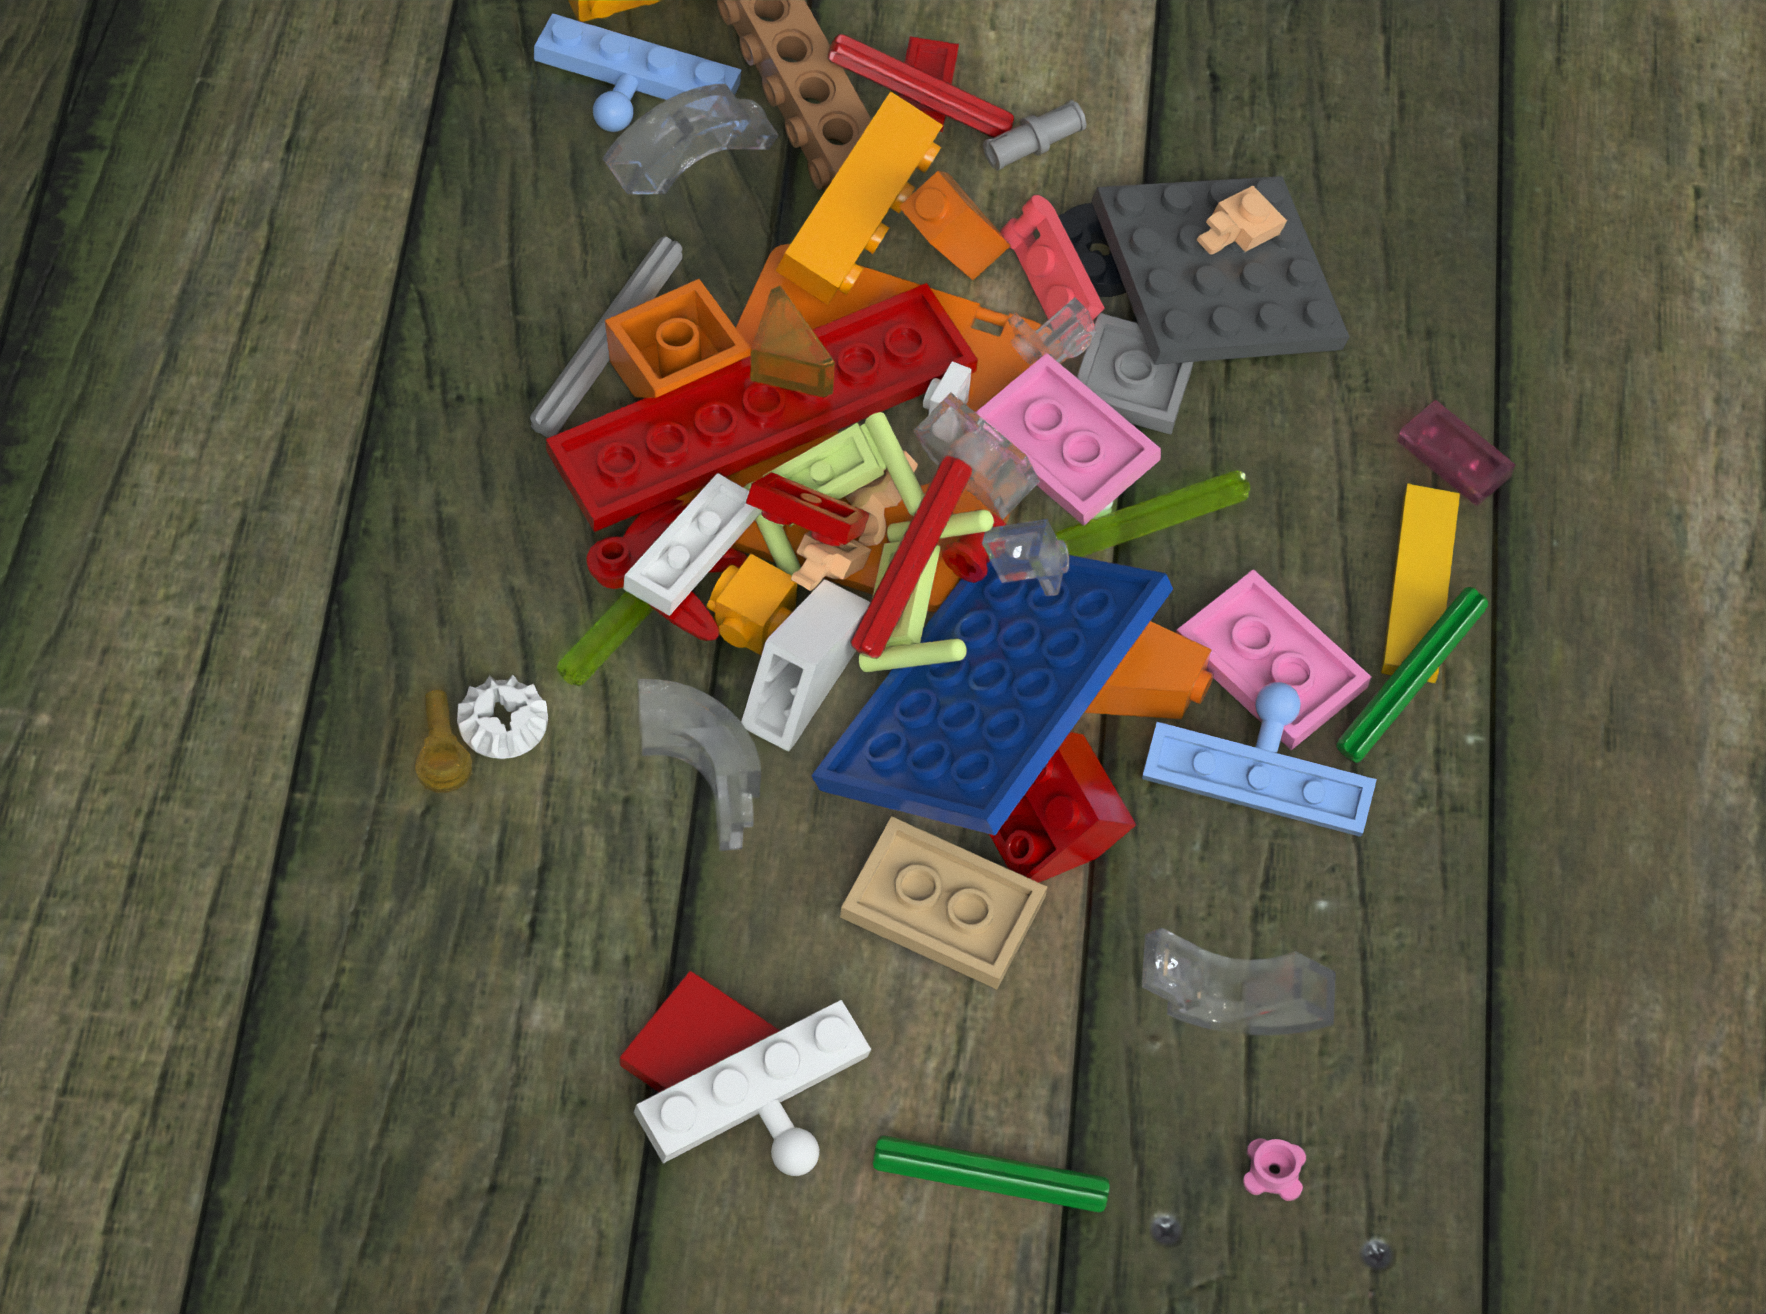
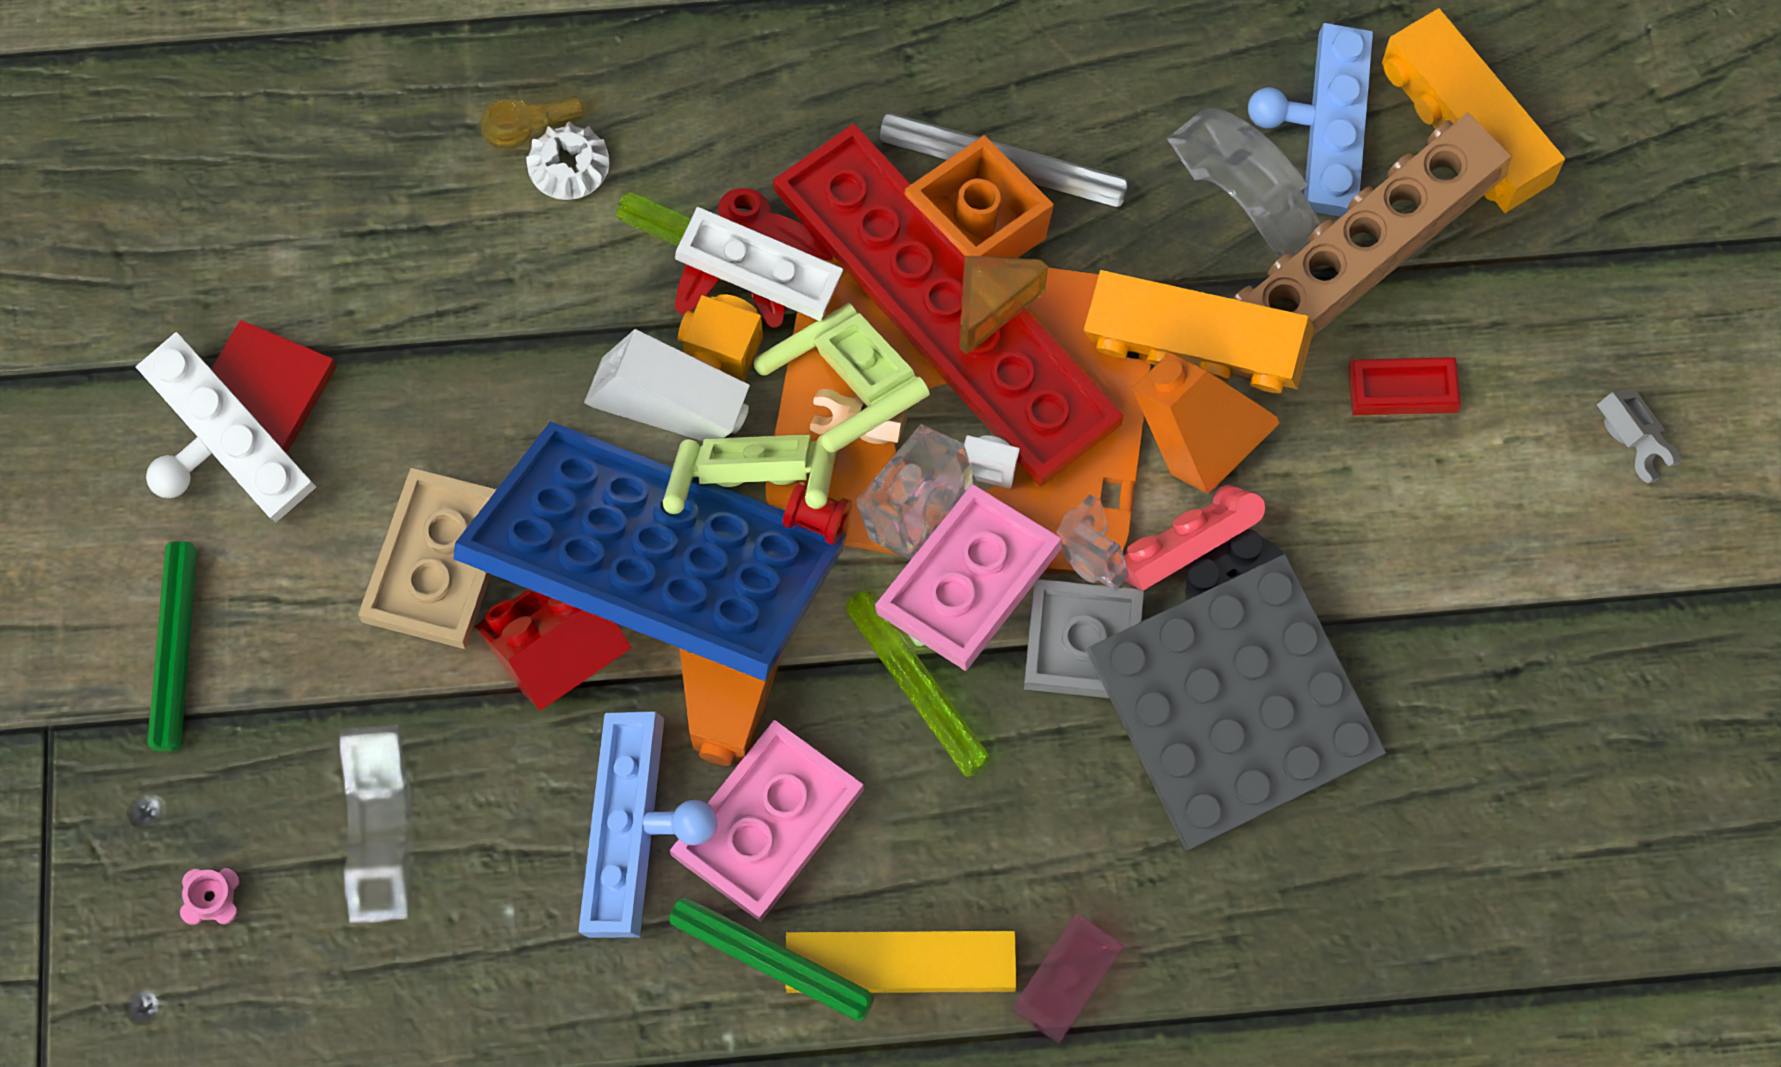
camera: 85 degrees right, 10 degrees up
clear arch [638,679,761,851] -> none
red plate [746,472,870,546] -> none
light nougat plate [791,531,871,591] -> none
red axle [827,34,1014,138] -> none
red axle [851,456,972,659] -> none
clear bracket [982,519,1069,596] -> none
light grey pin [983,100,1087,171] -> none
light nougat plate [1197,186,1287,254] -> none

